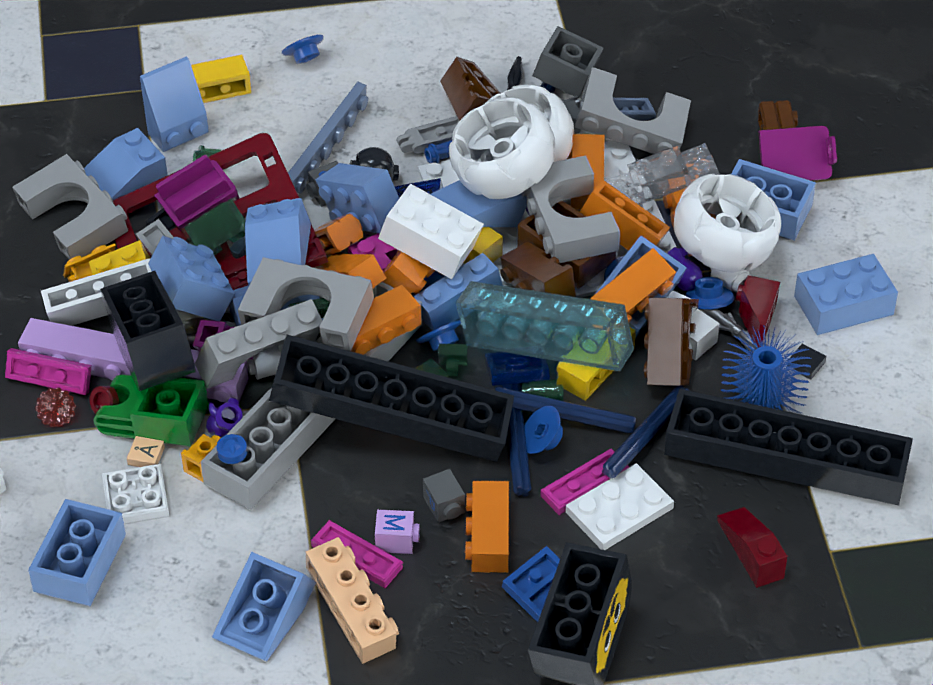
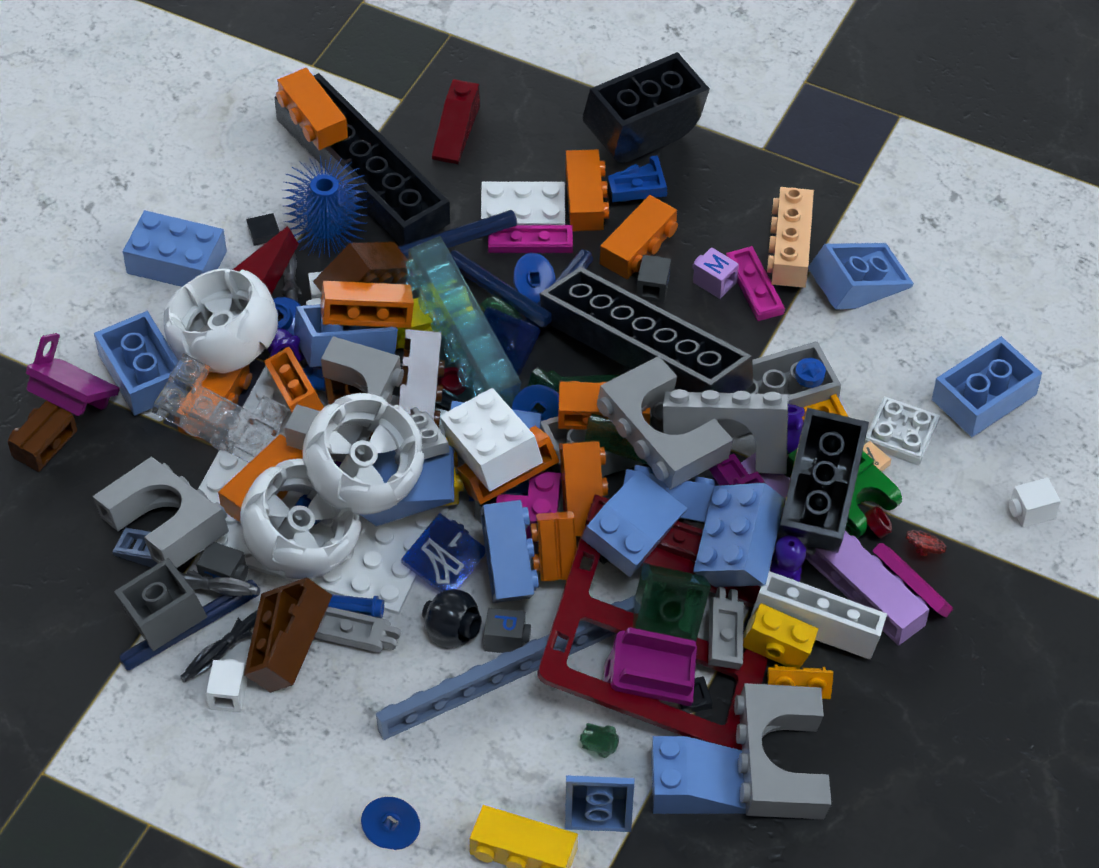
camera: 145 degrees left, 5 degrees up
none -> white brick [206,659,248,712]
none -> orange brick [276,67,348,150]
none -> light grey hinge [405,407,450,459]
none -> orange brick [565,149,609,231]

